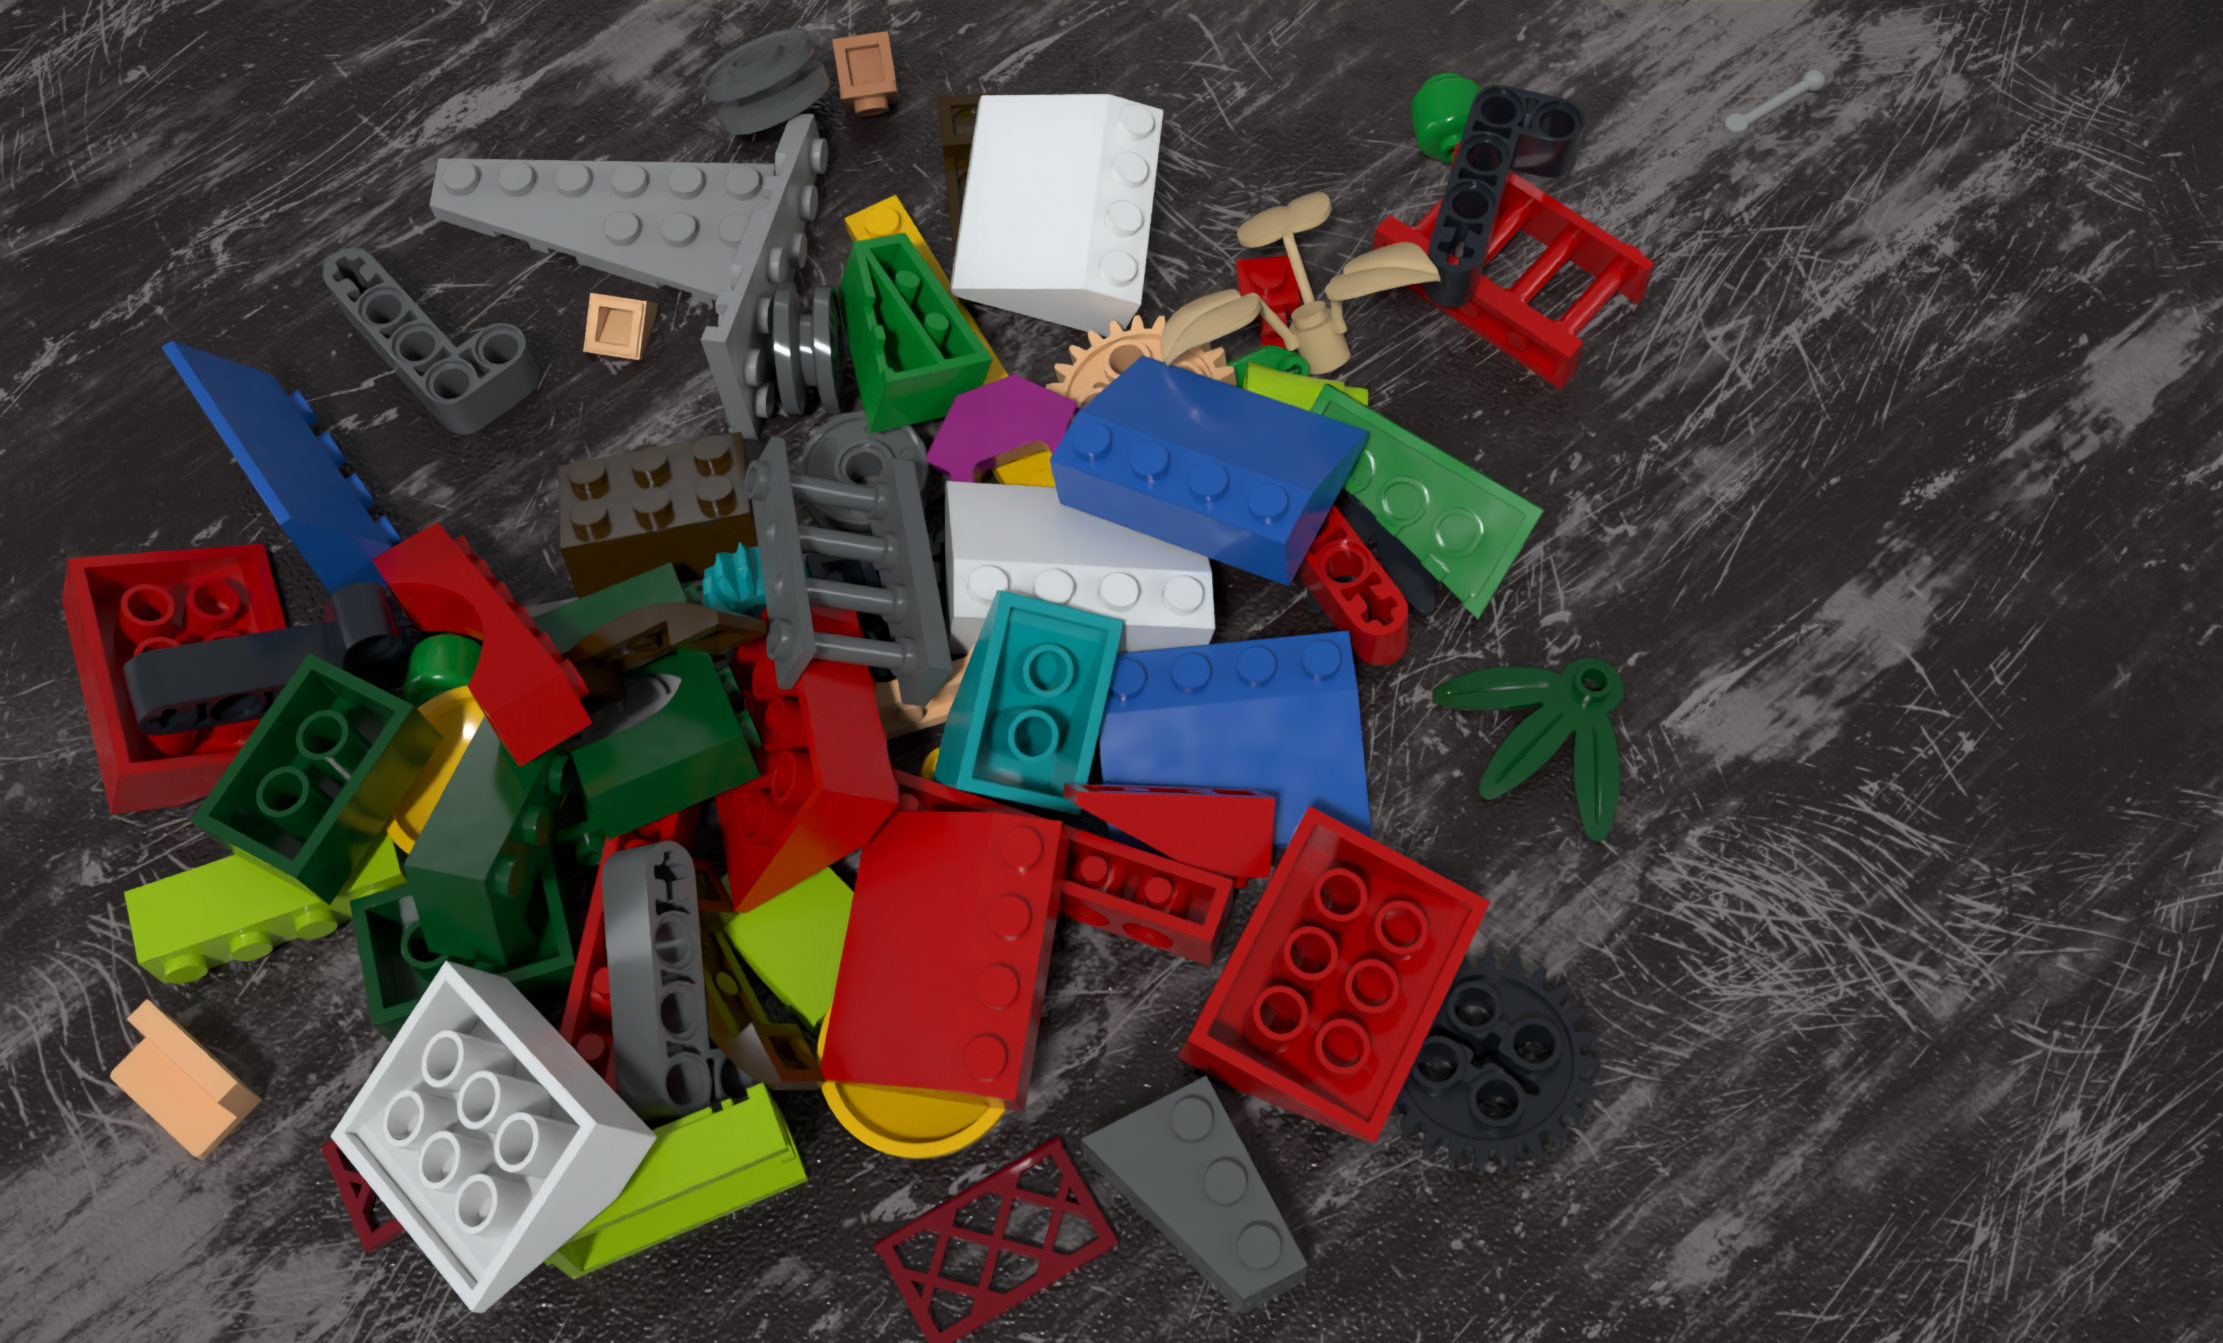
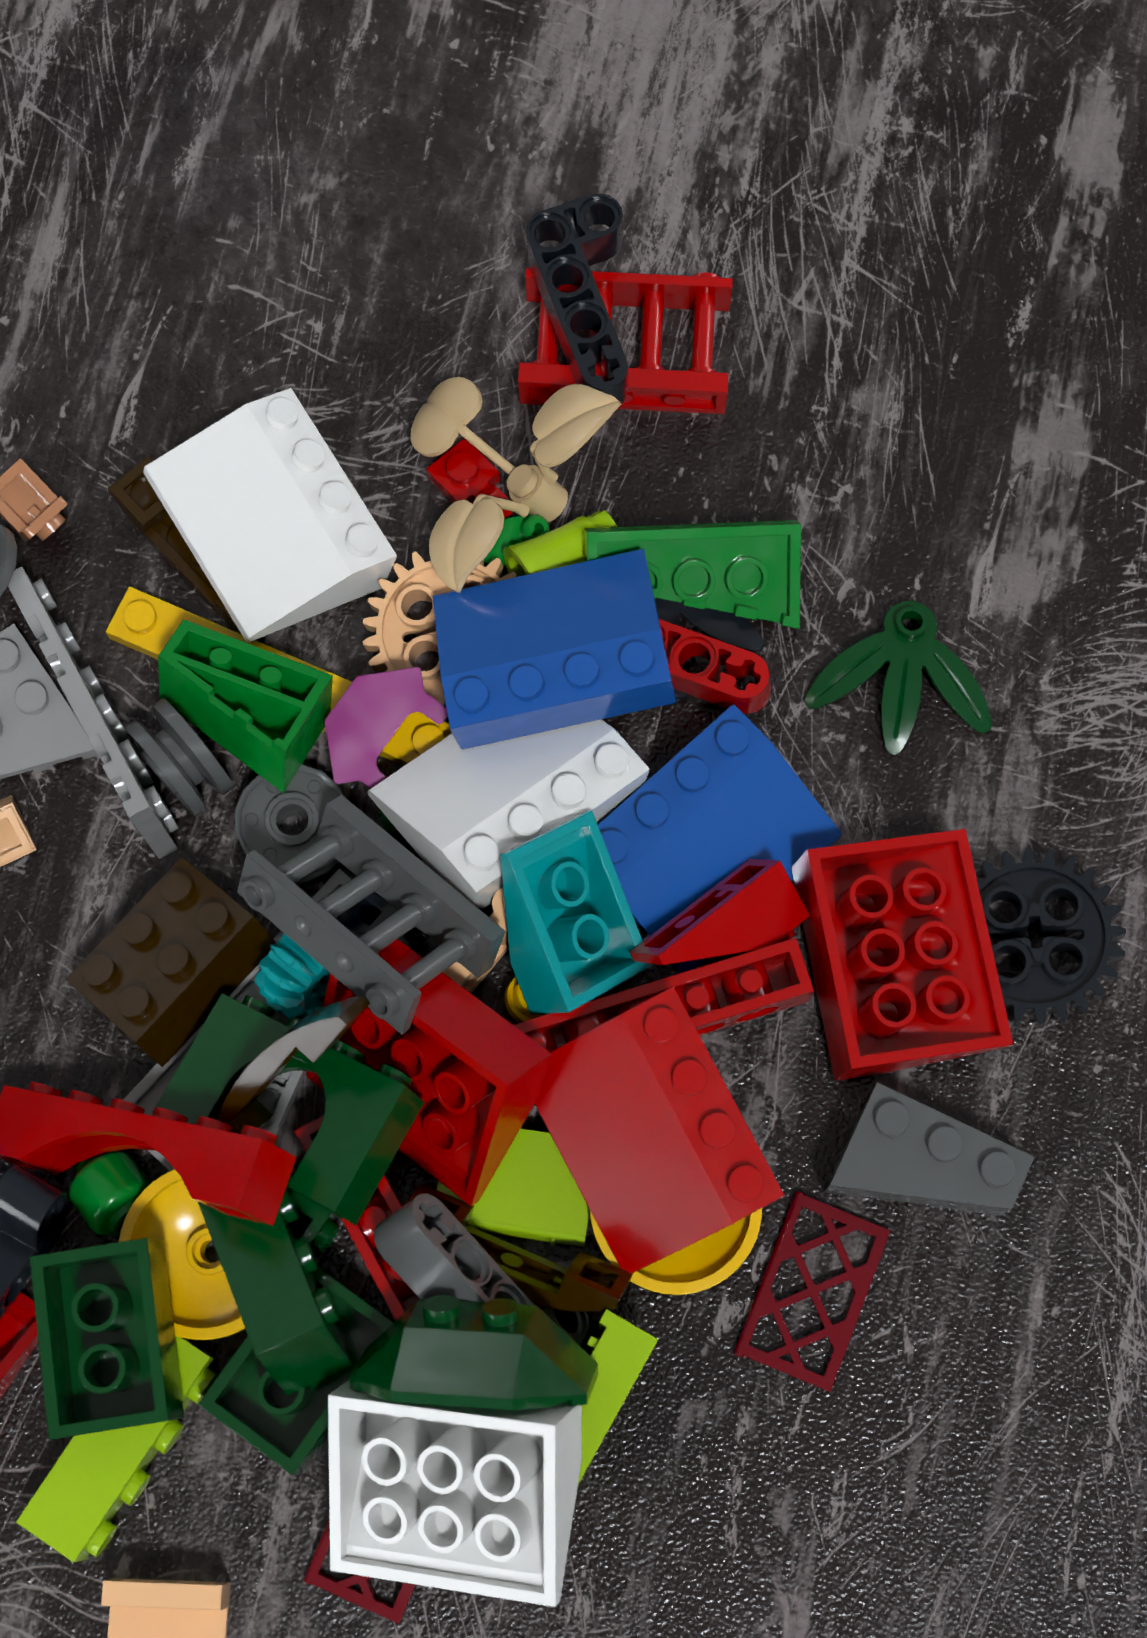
camera: 40 degrees left, 10 degrees up
green head [1410,73,1481,164] -> none
light grey hinge [1723,69,1825,139] -> none
none -> dark green wedge [349,1295,598,1410]

